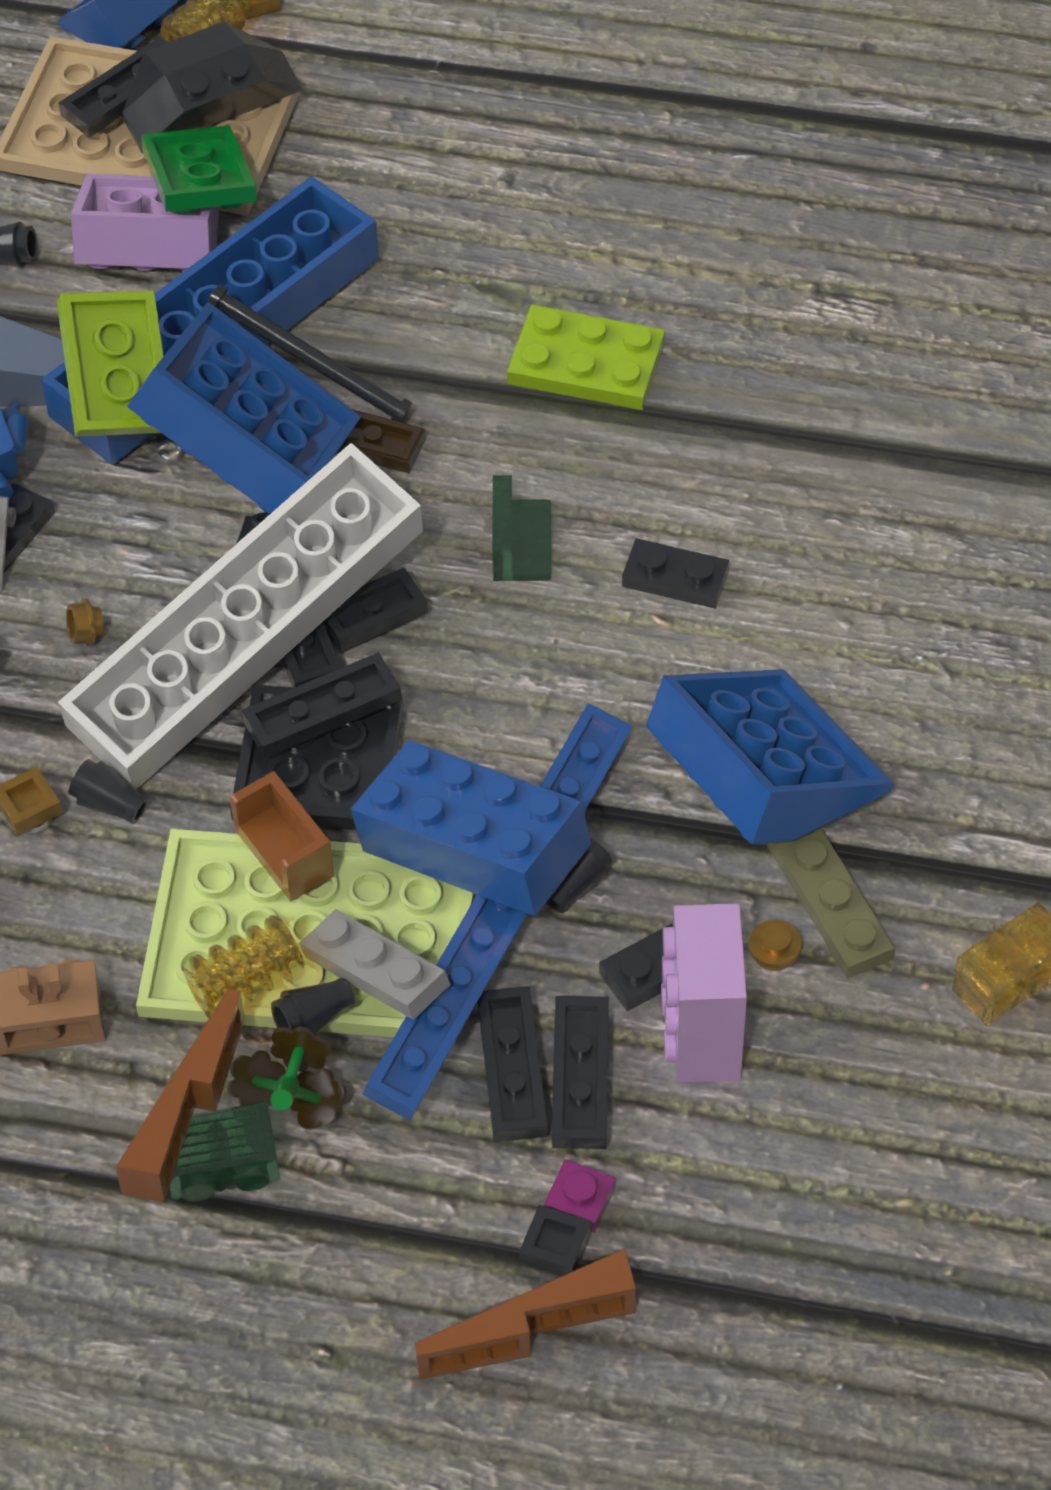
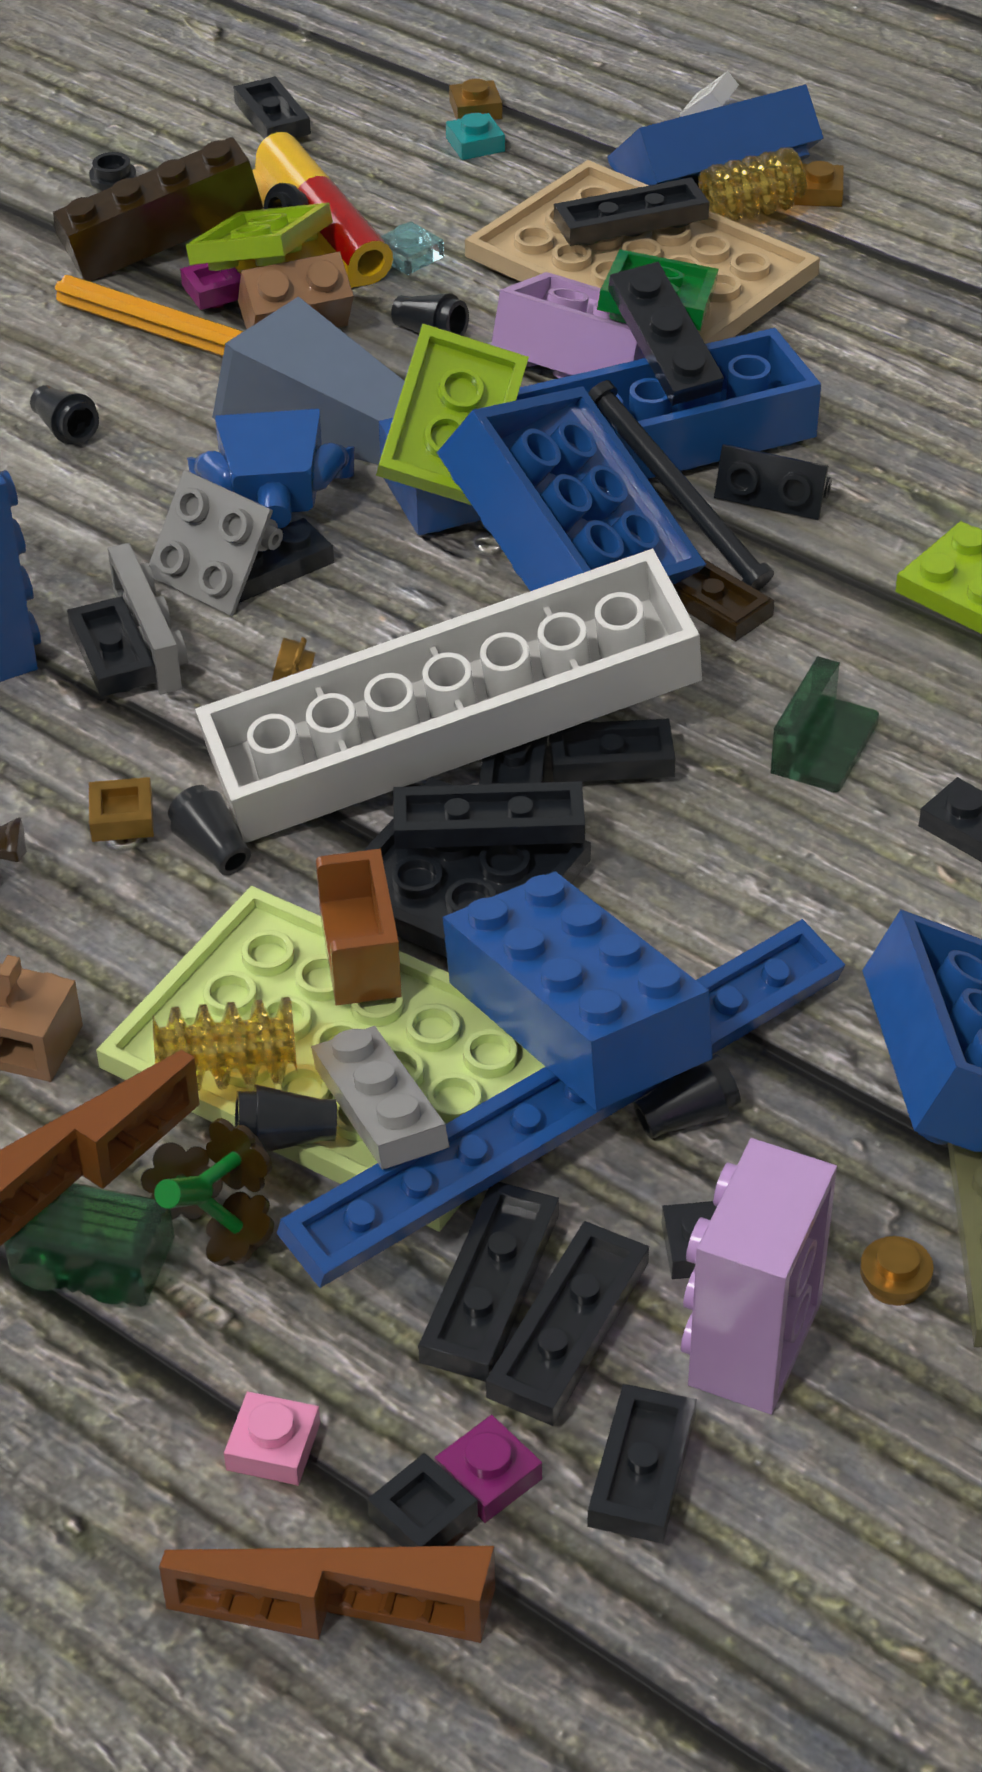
camera: 25 degrees right, 10 degrees down
black wedge [122,21,301,154] -> none
none -> bright pink plate [224,1391,320,1486]
none -> black plate [587,1384,697,1544]
none -> black plate [608,261,724,406]
none -> black hinge [714,444,832,520]

